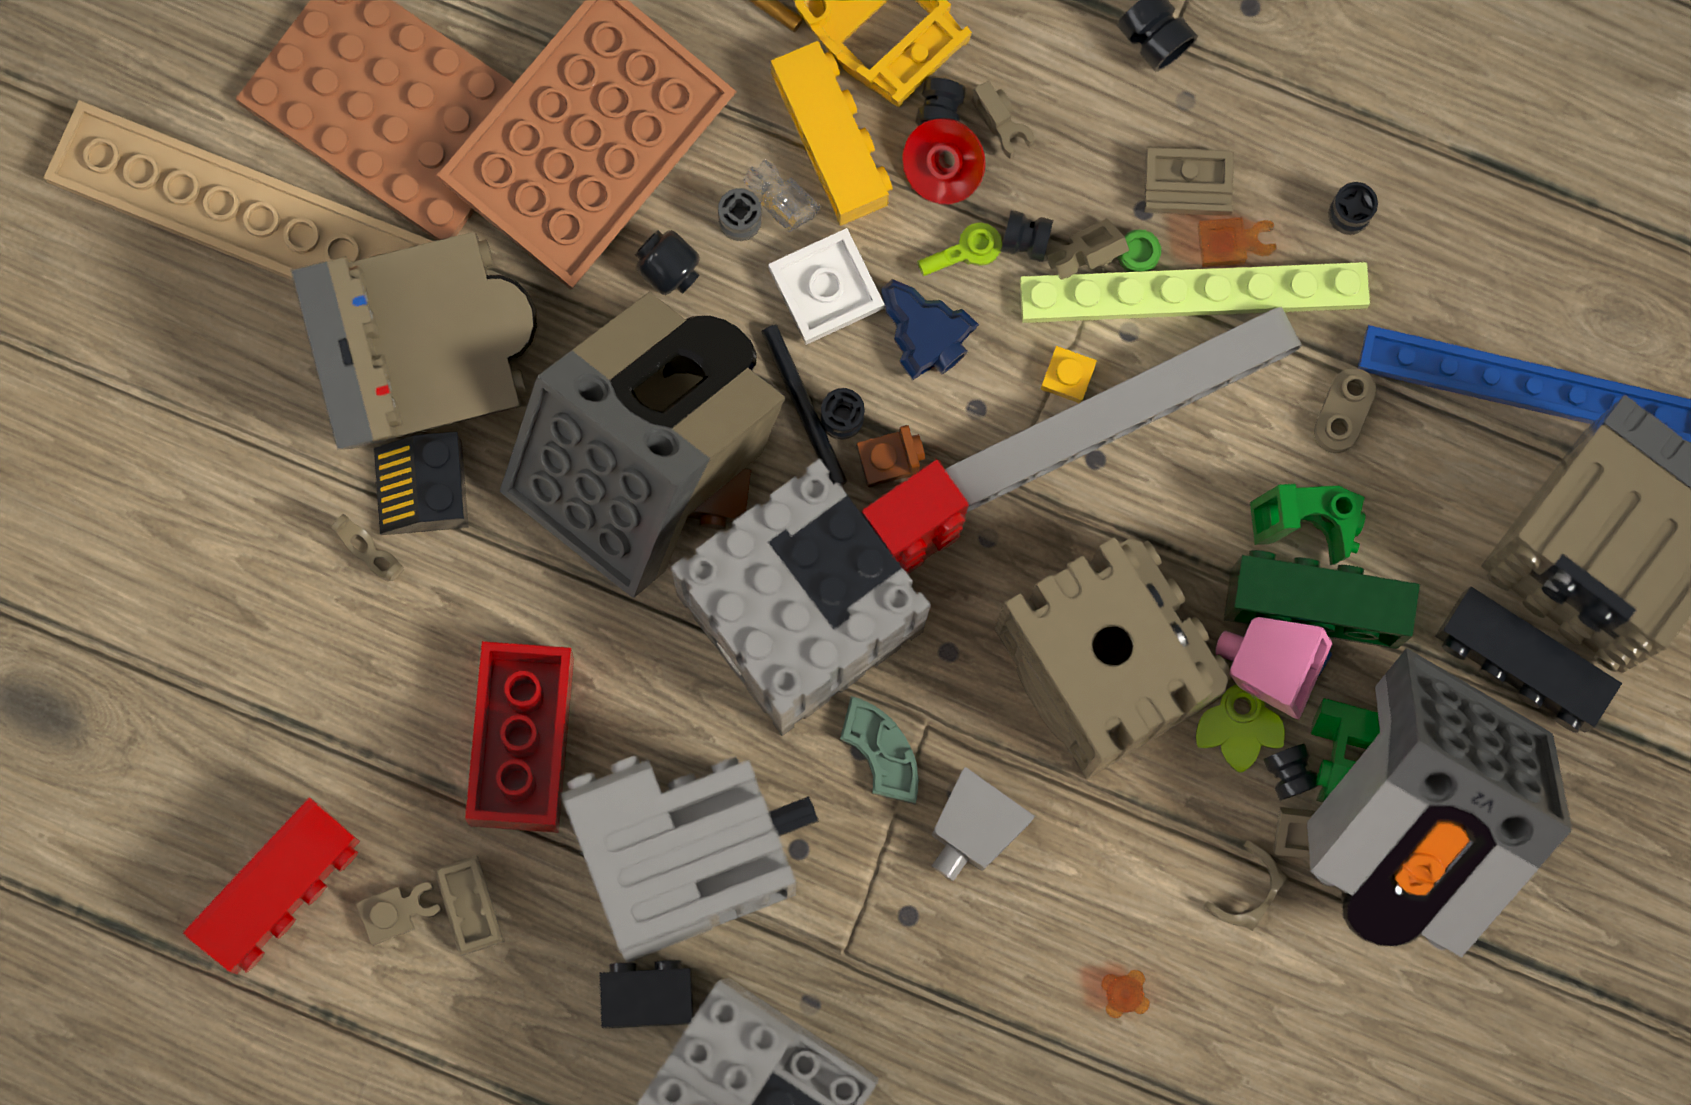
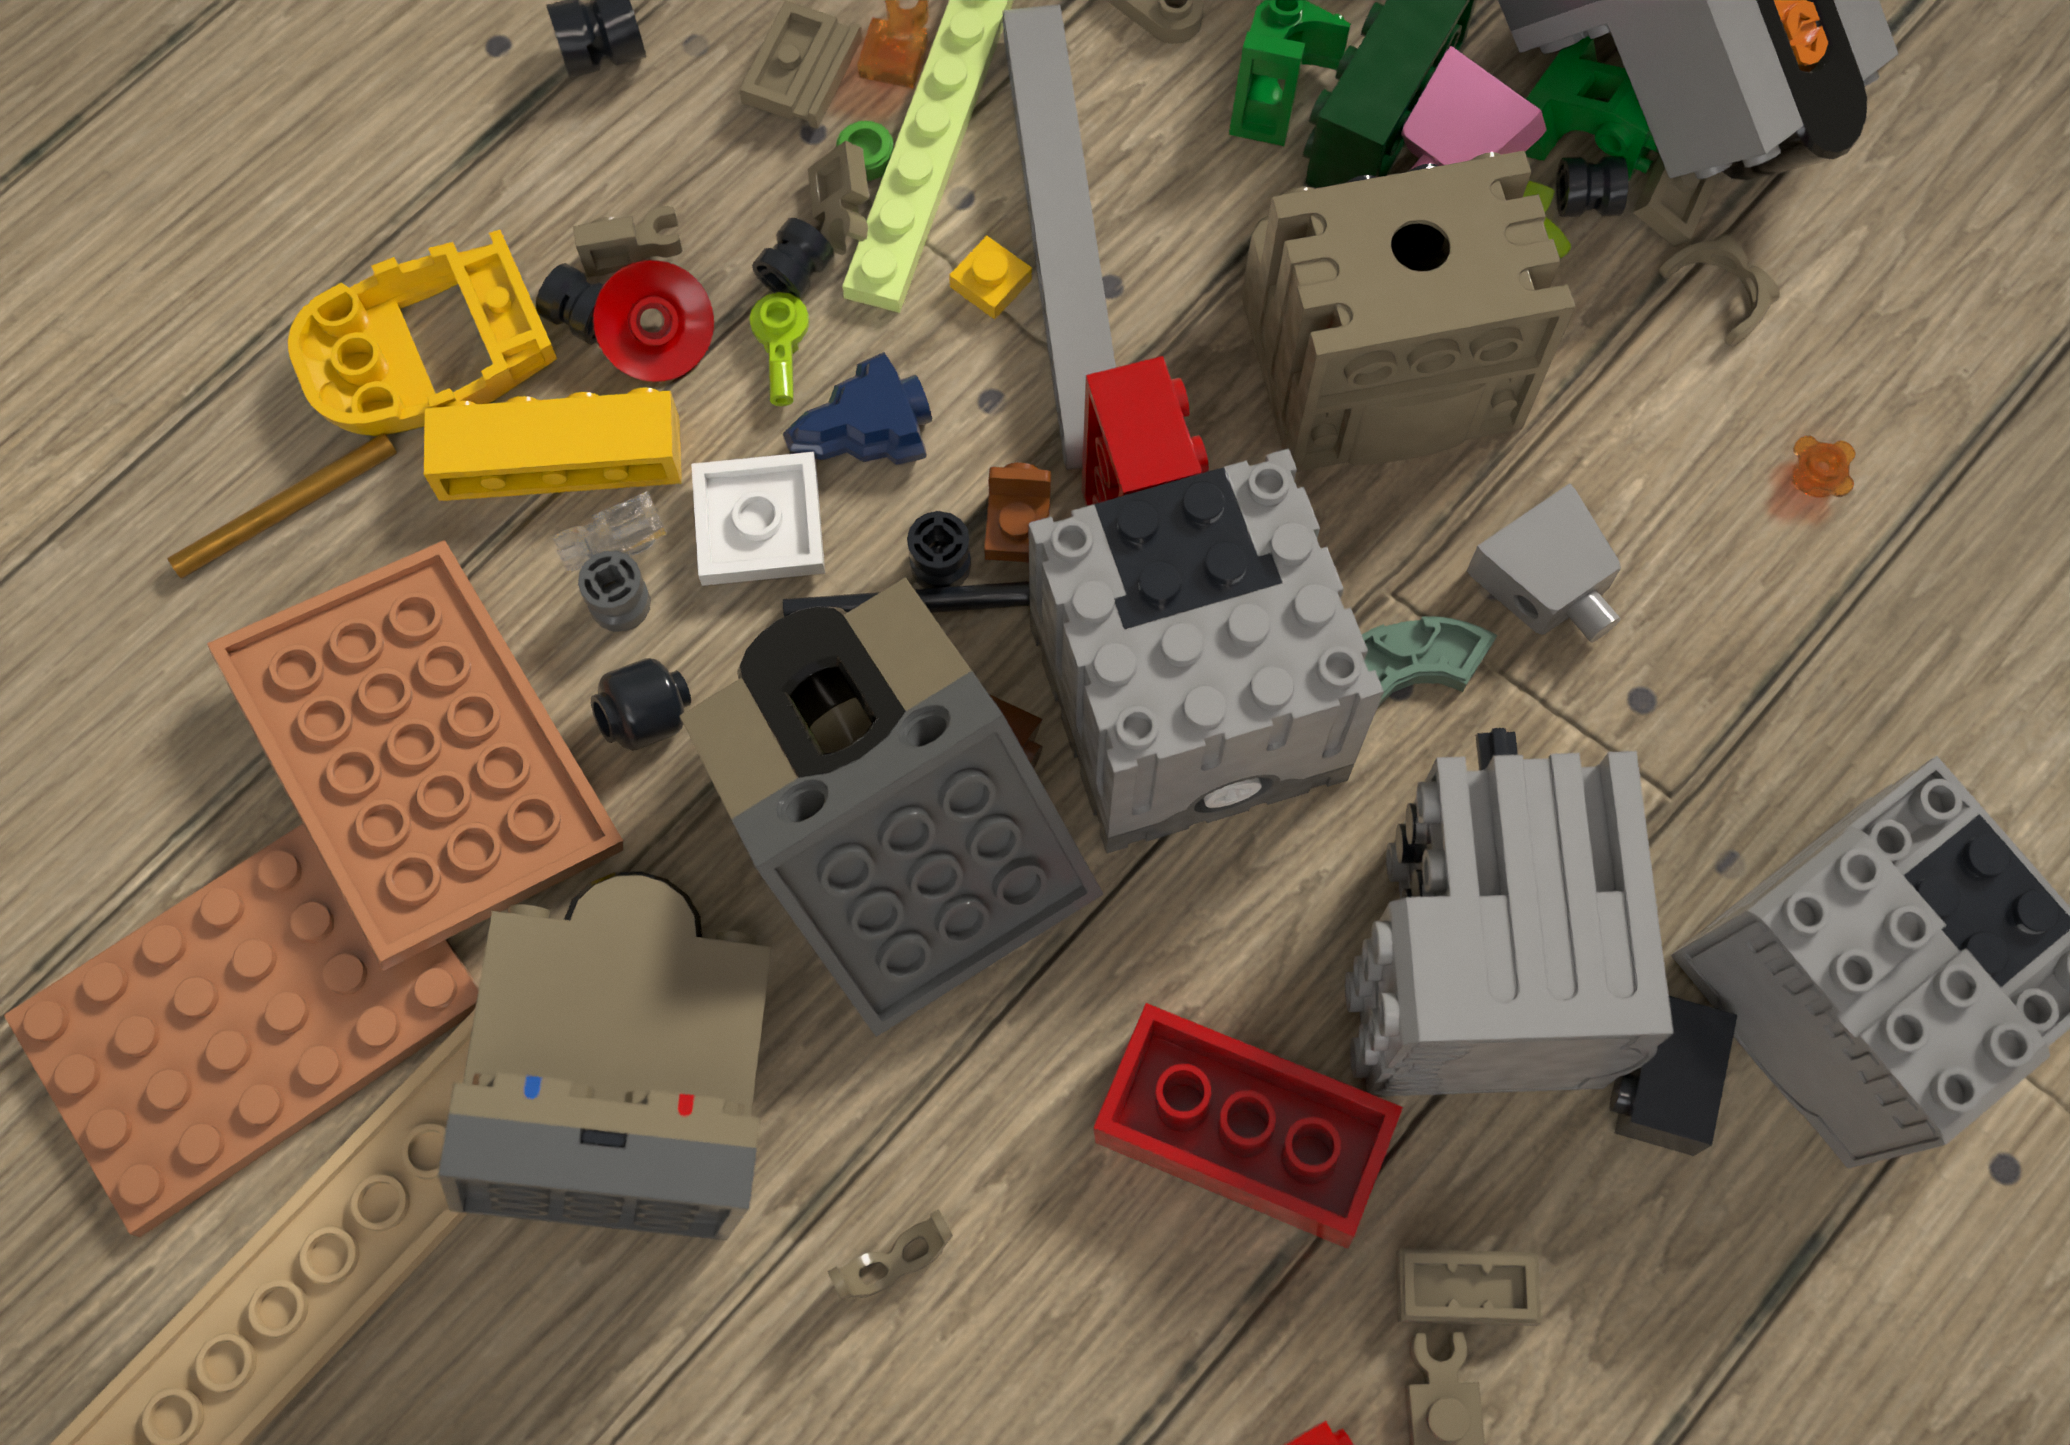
camera: 65 degrees left, 10 degrees down
black slope [374,431,469,536] -> none

